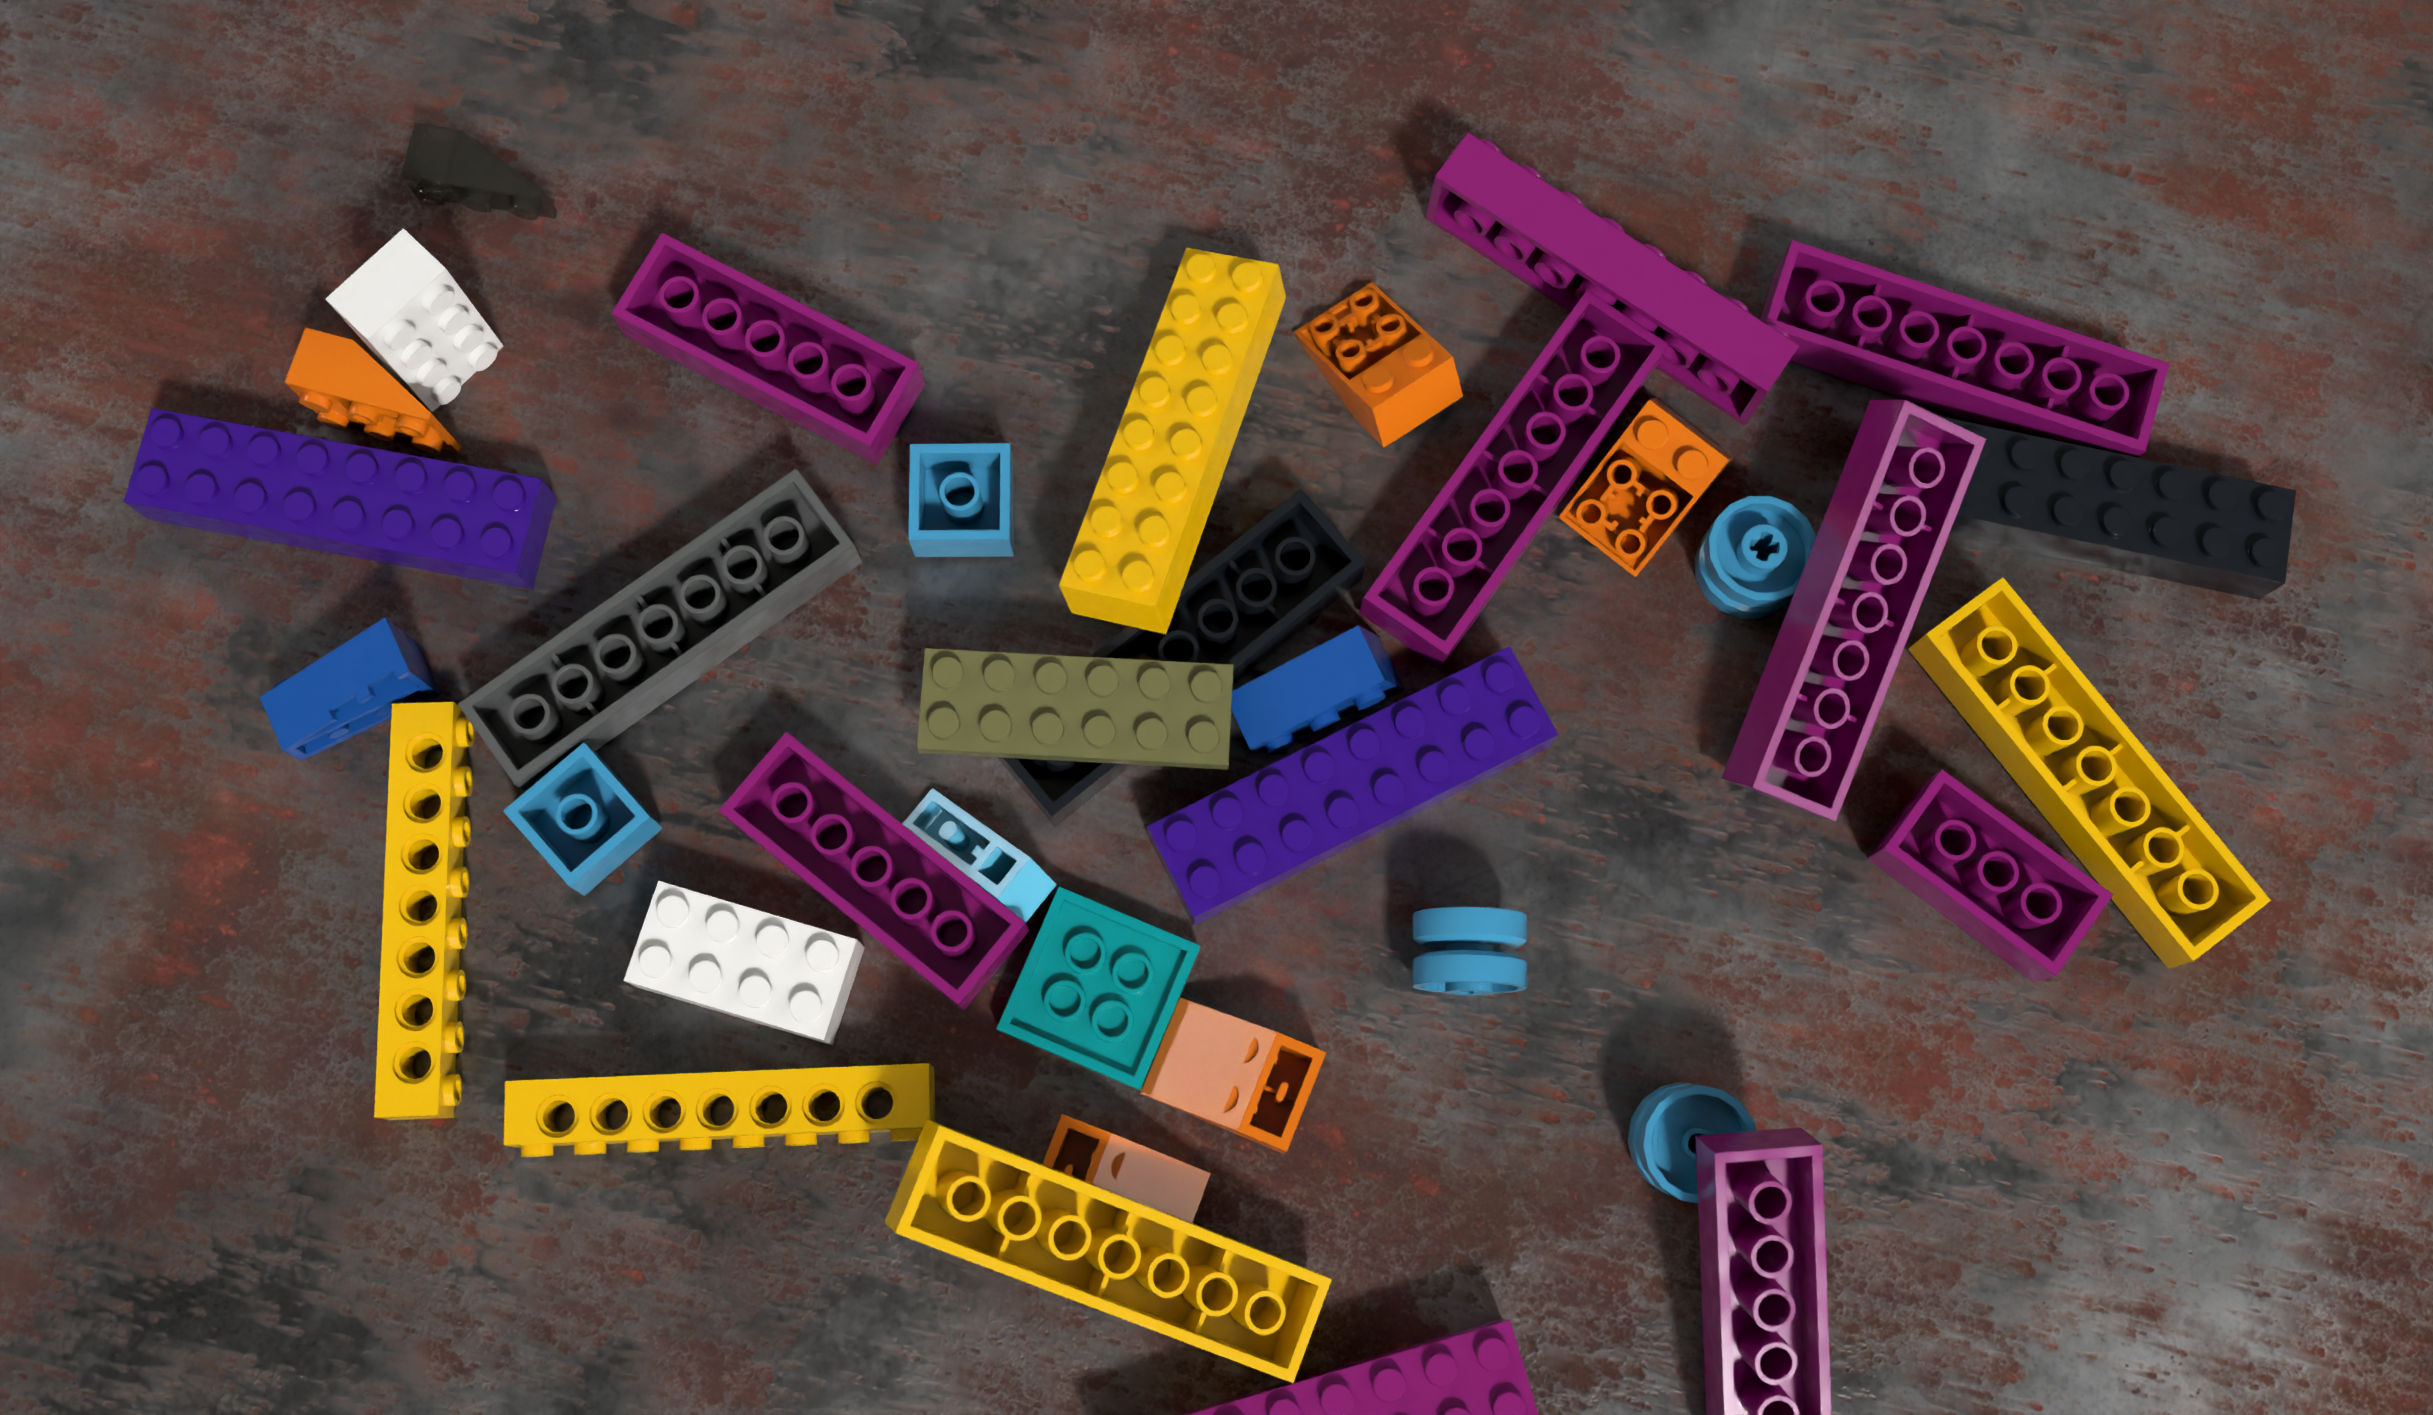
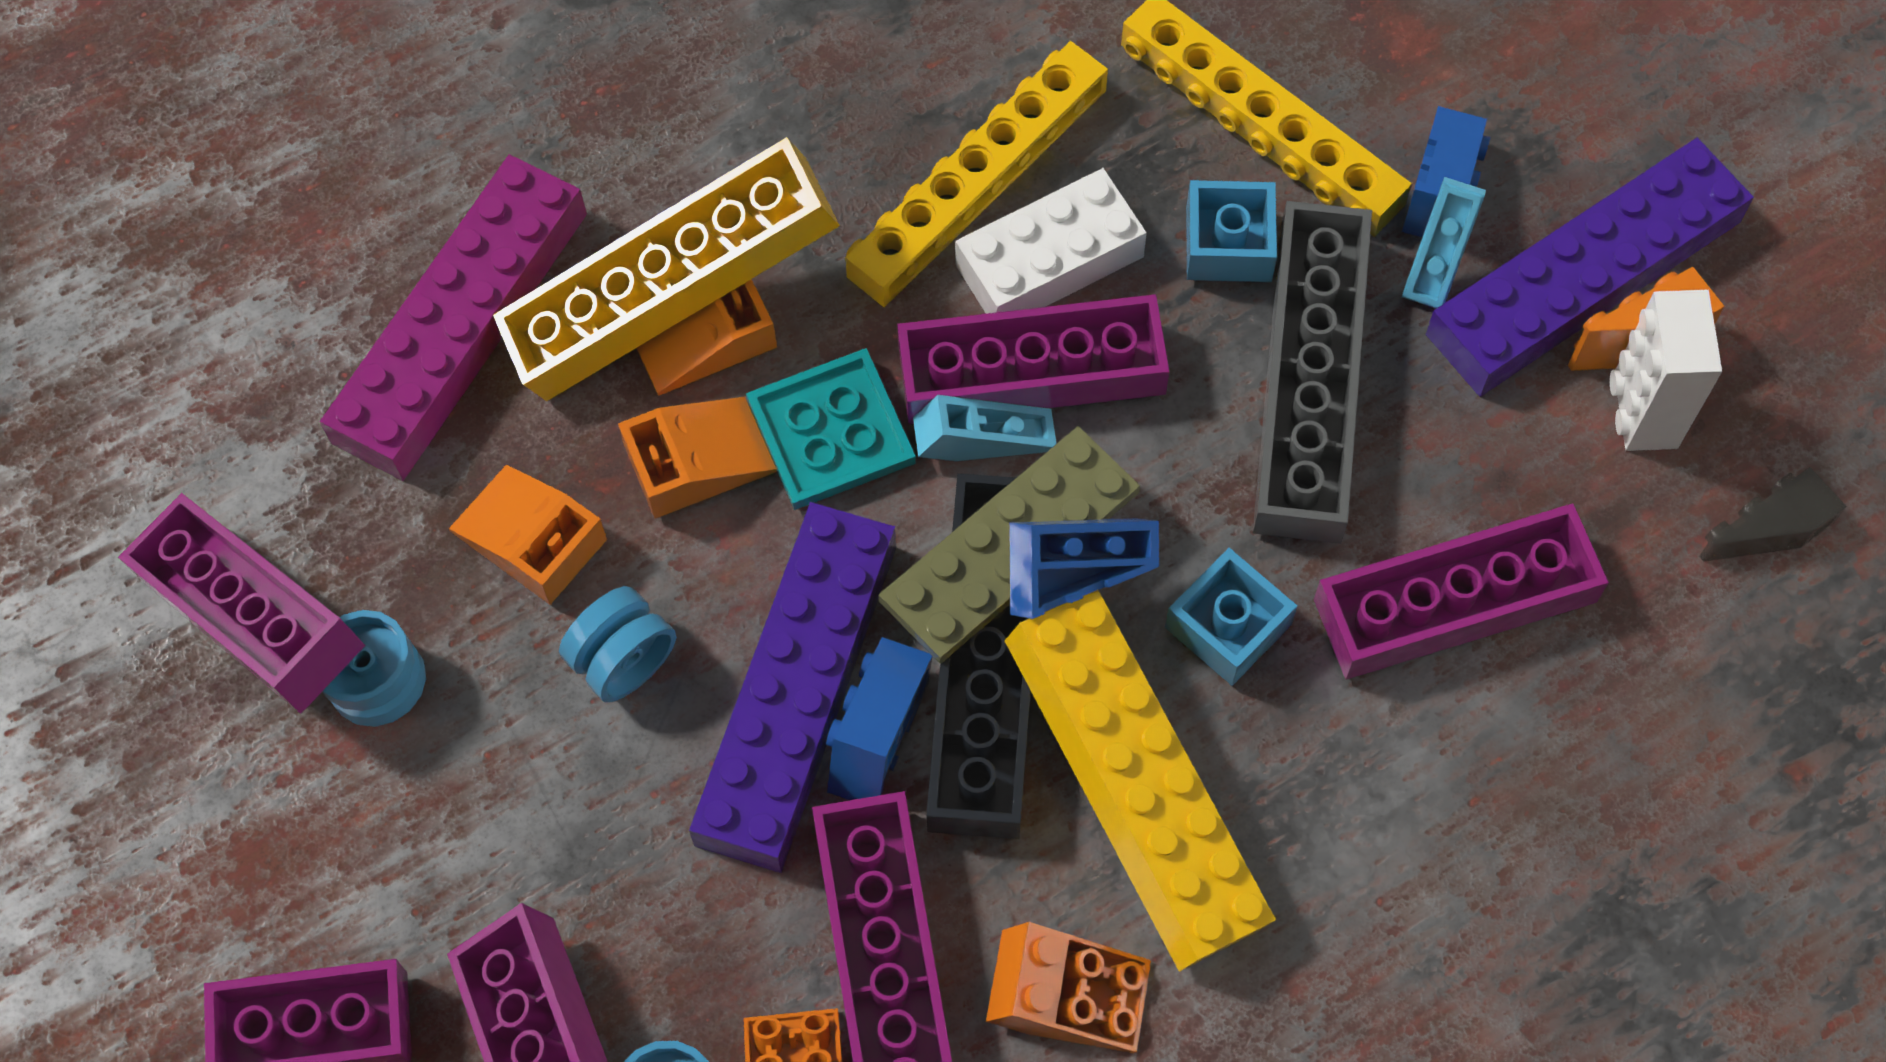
camera: 140 degrees right, 10 degrees down
none -> orange slope [449,465,607,605]
none -> blue wedge [1009,518,1159,619]
none -> medium azure tile [1402,177,1486,308]

